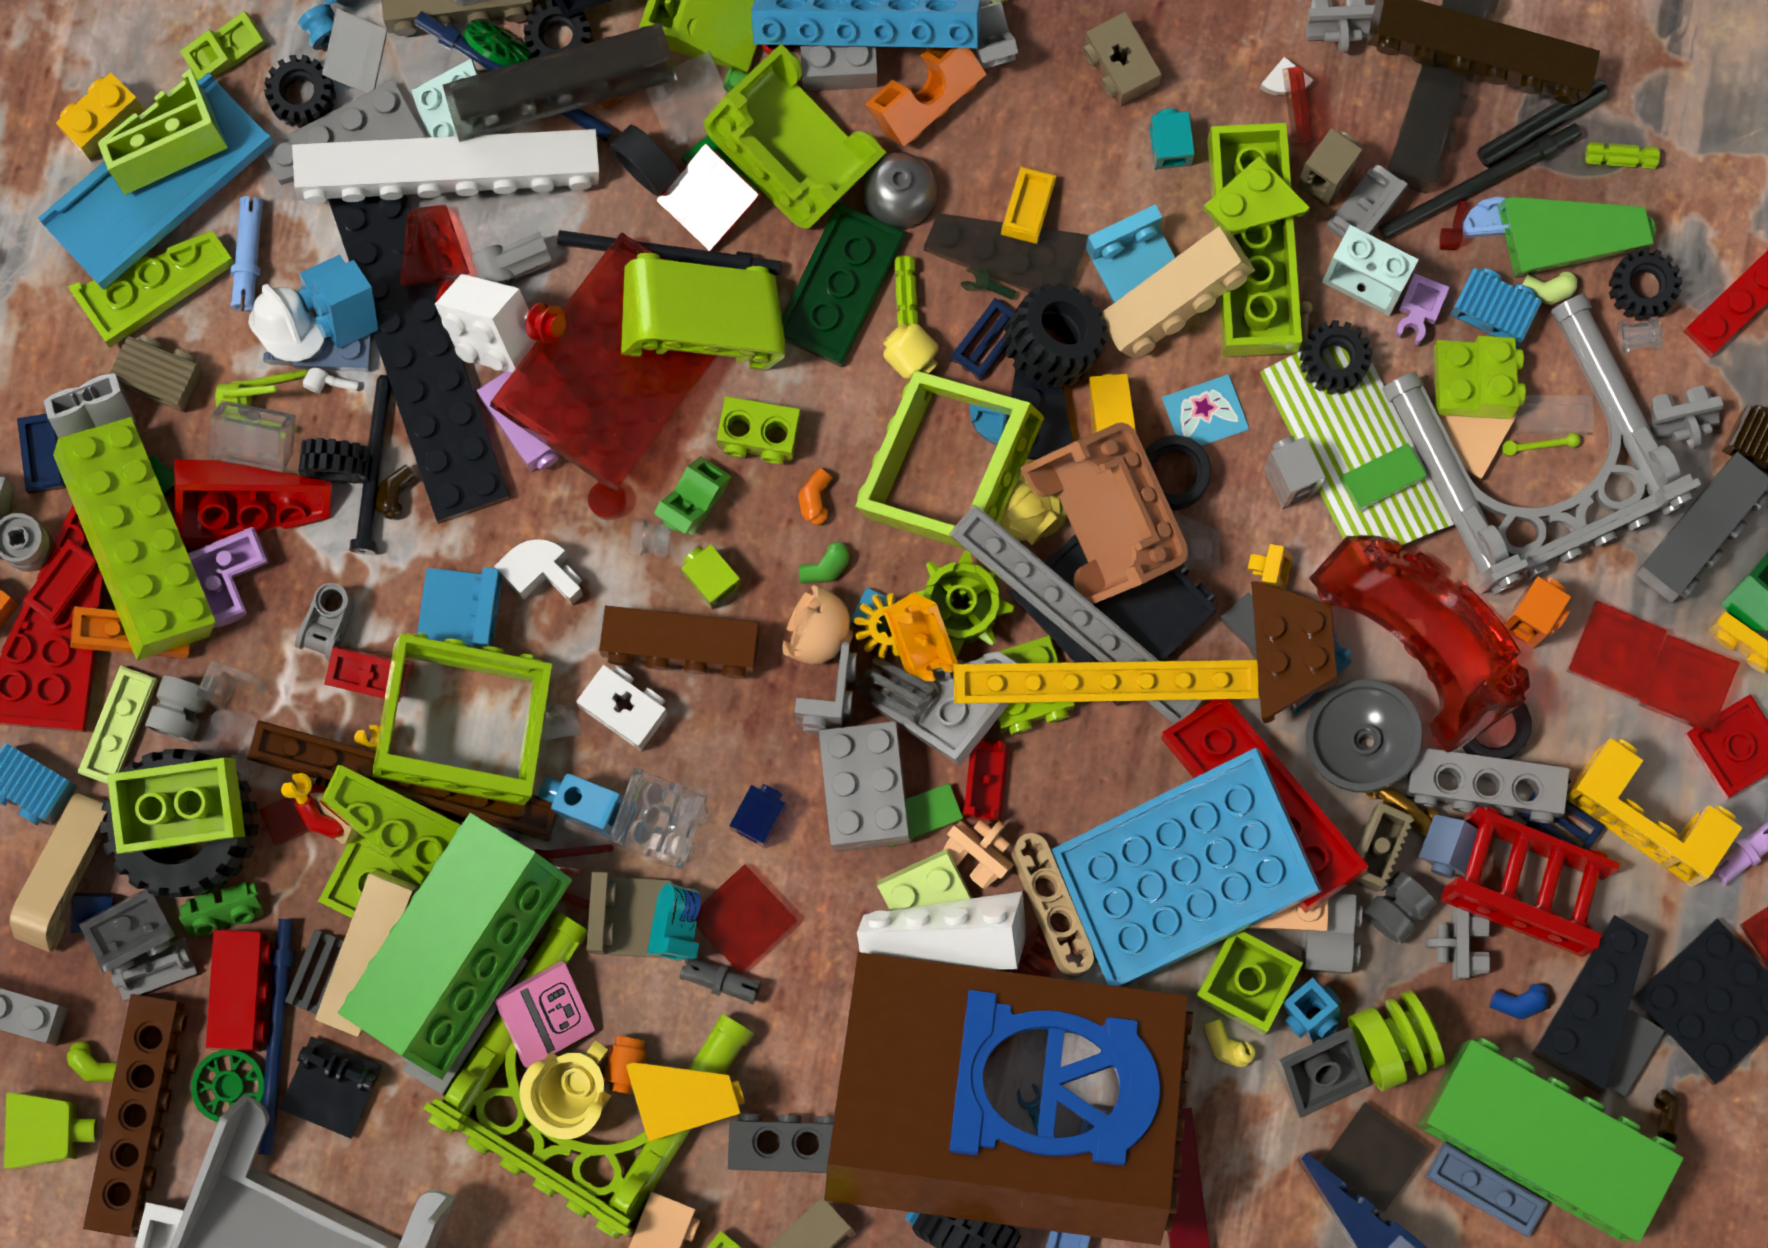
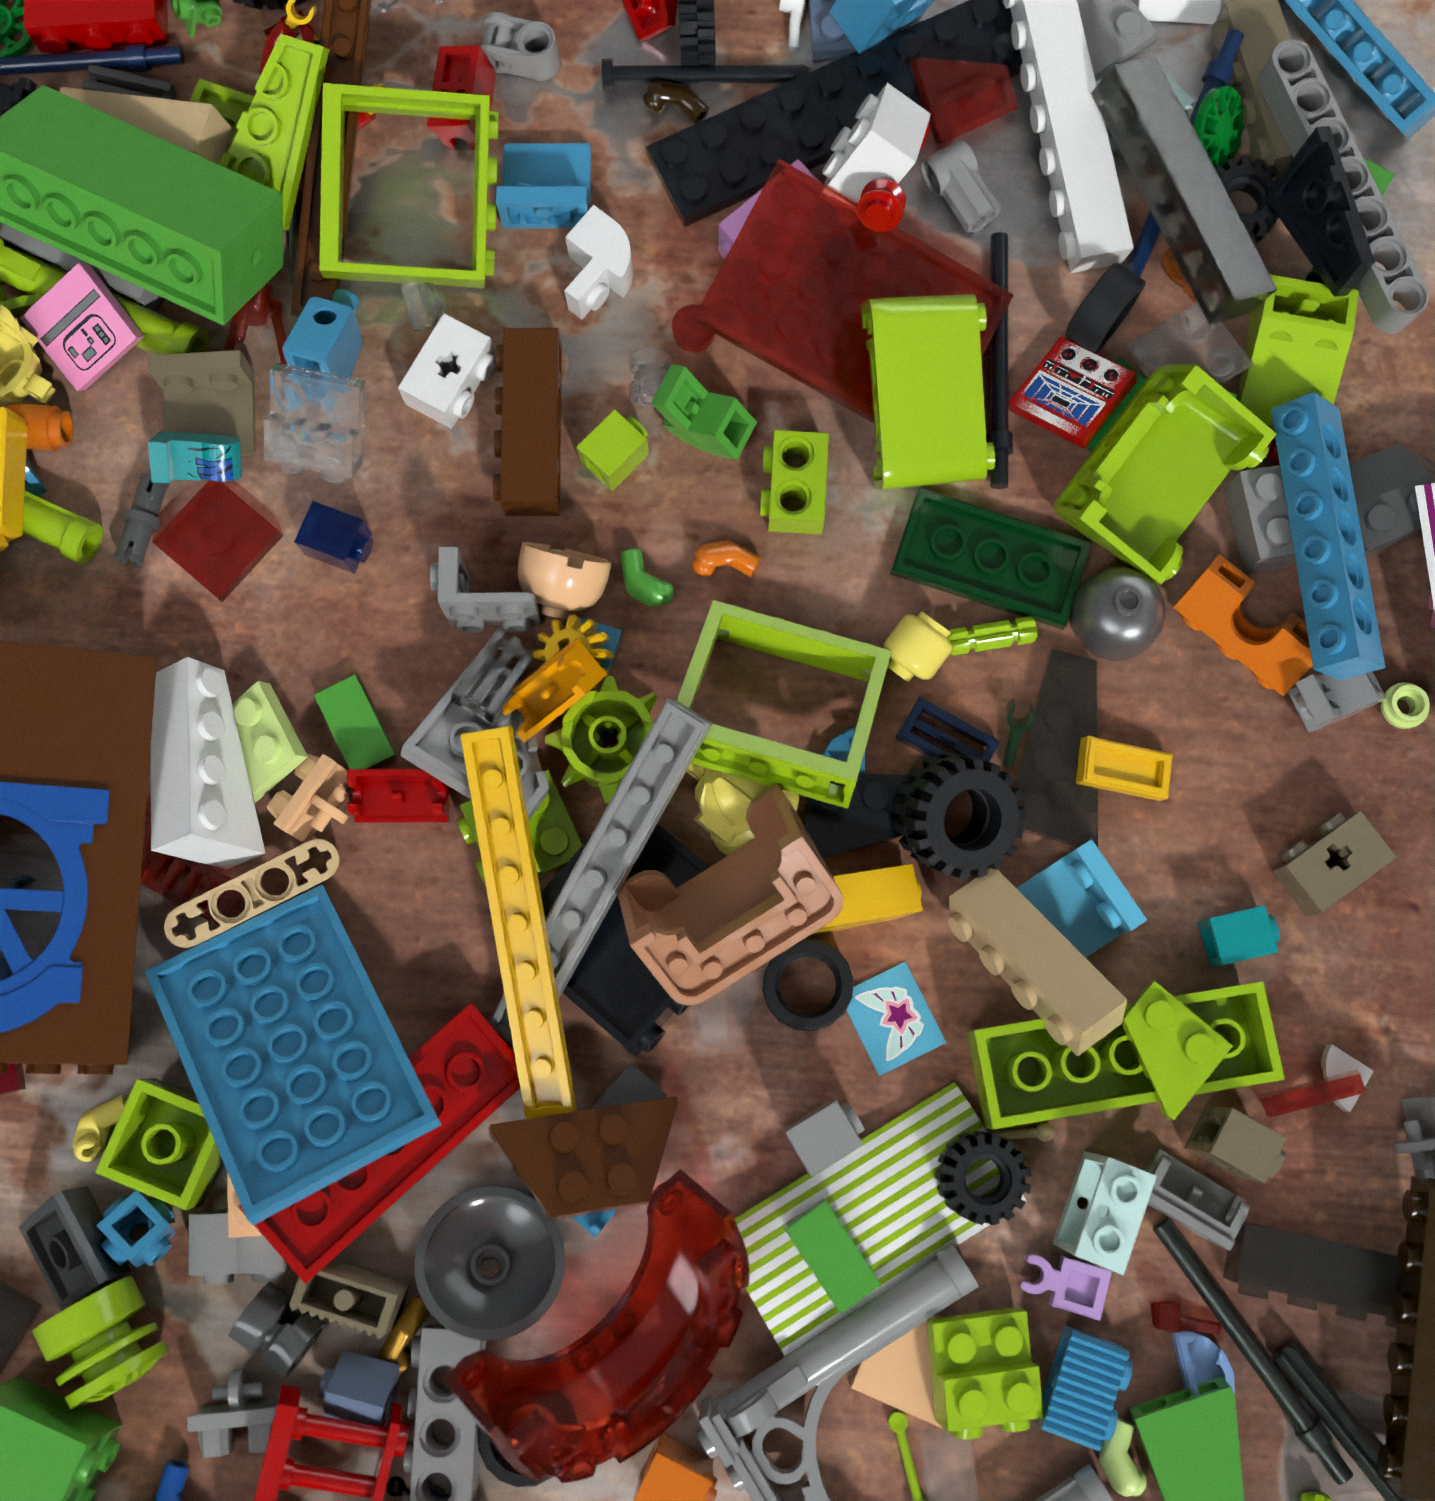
camera: 85 degrees right, 0 degrees up
light grey brick [819,721,911,852] -> none
yellow tile [1247,544,1293,590] -> none

